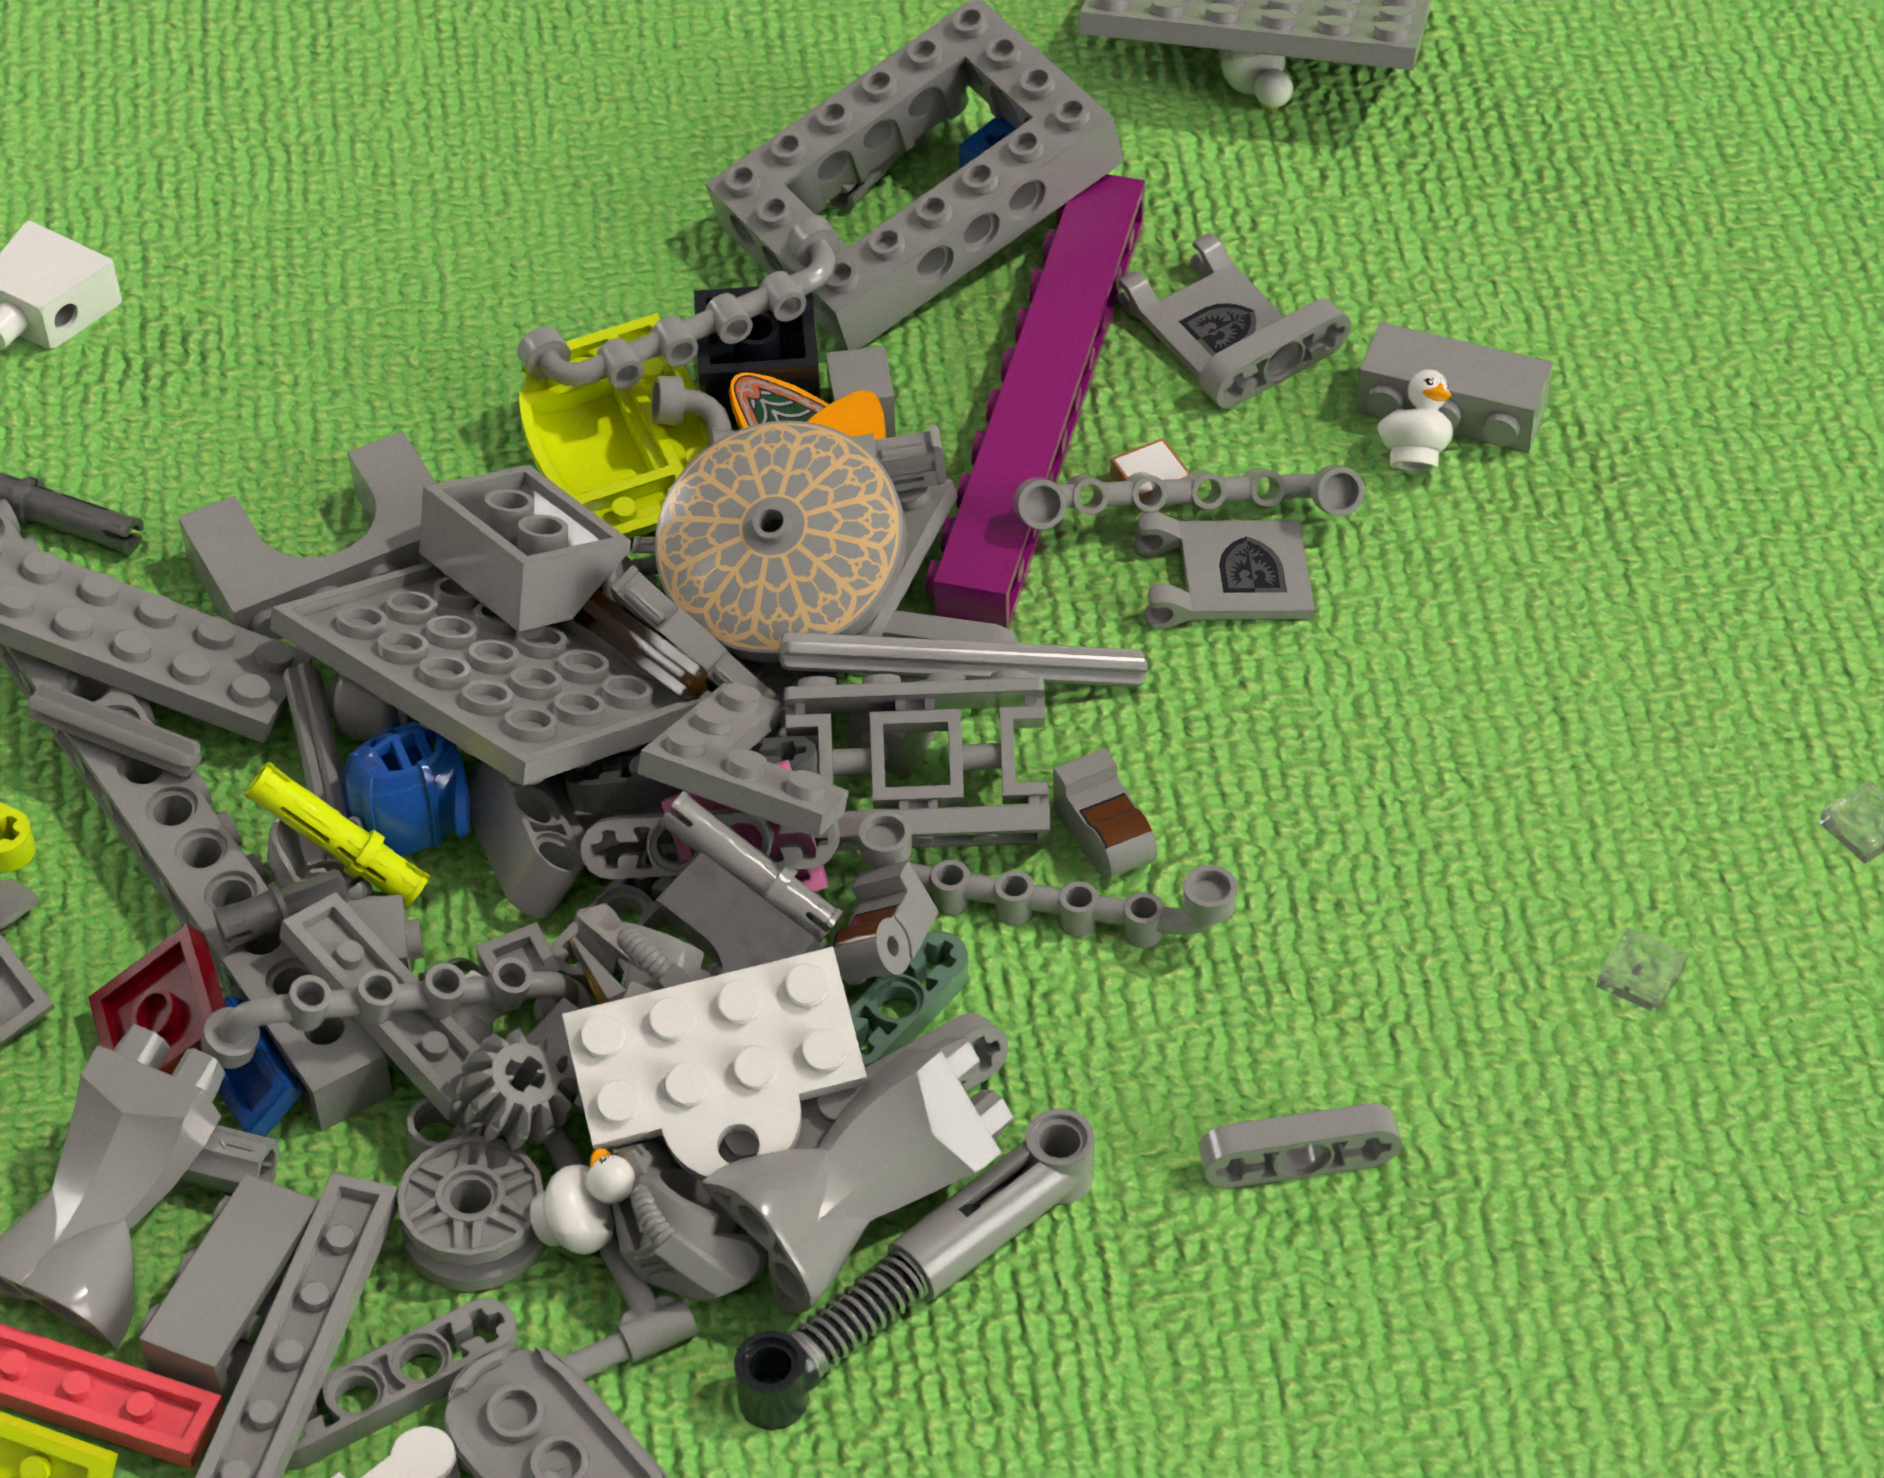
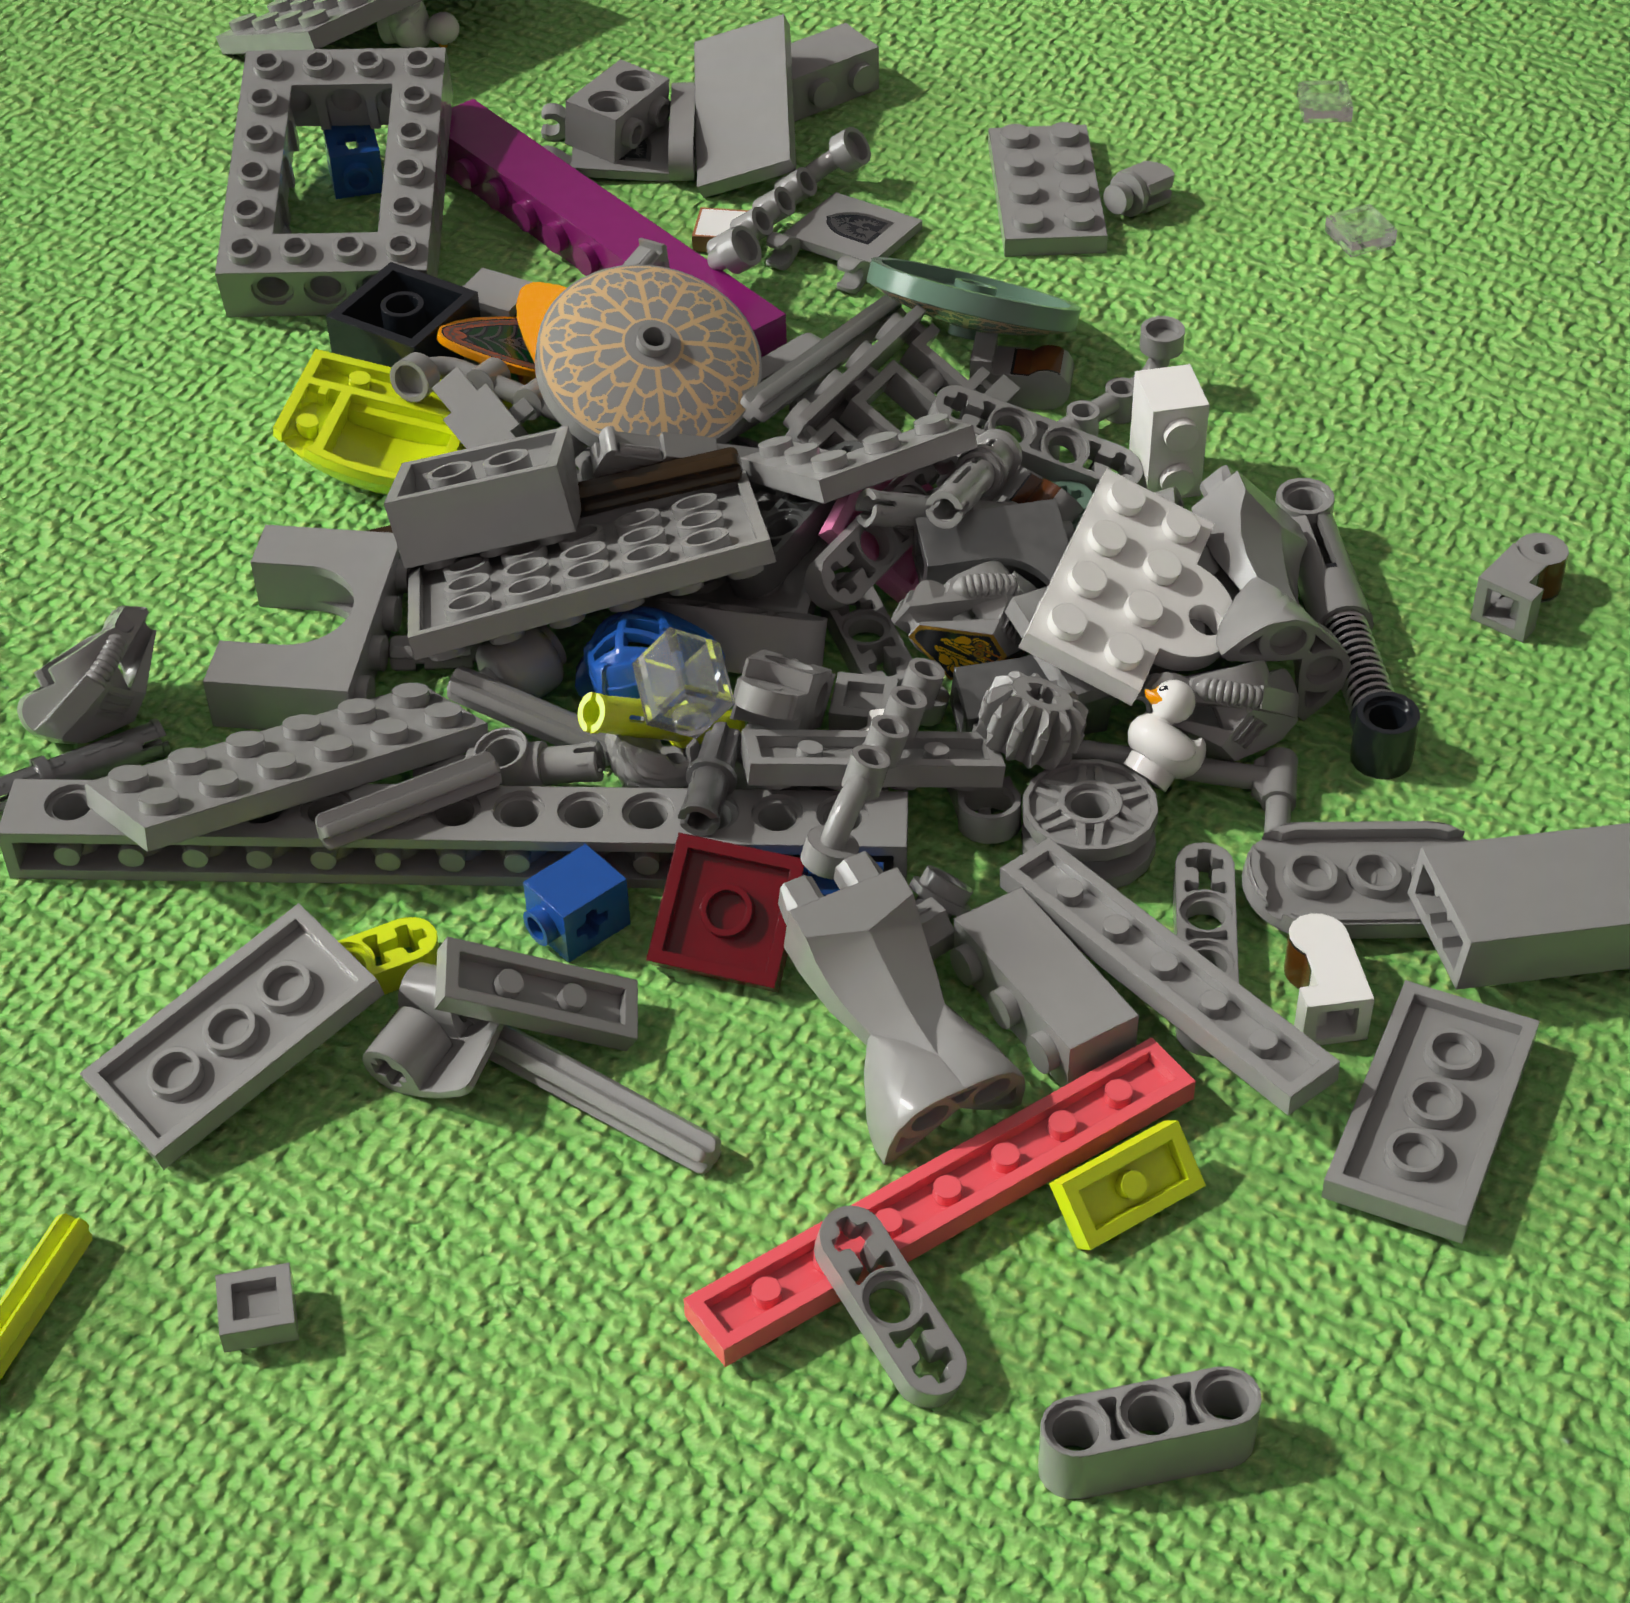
camera: 55 degrees left, 5 degrees down
light grey bar [517,216,840,389] -> none
light grey beam [1198,1103,1402,1188] -> none
white animal [1377,369,1453,472] -> none
none -> light grey helmet [17,605,156,744]
none -> light grey pin [413,727,605,786]
none -> light grey piece [432,367,536,449]
none -> blue brick [523,844,631,963]
none -> light grey brick [565,59,671,163]
none -> clear brick [632,627,735,739]
none -> light grey tile [694,14,796,198]
none -> light grey piece [730,649,836,730]
none -> sand green dish [866,257,1081,340]
none -> light grey plate [909,865,973,920]
none -> light grey pin [925,429,1023,529]
none -> light grey beam [928,385,1143,493]
none -> light grey plate [988,122,1108,257]
none -> light grey arm [1103,161,1175,217]
none -> white brick [1129,364,1210,498]
none -> light grey leg [1470,533,1569,643]

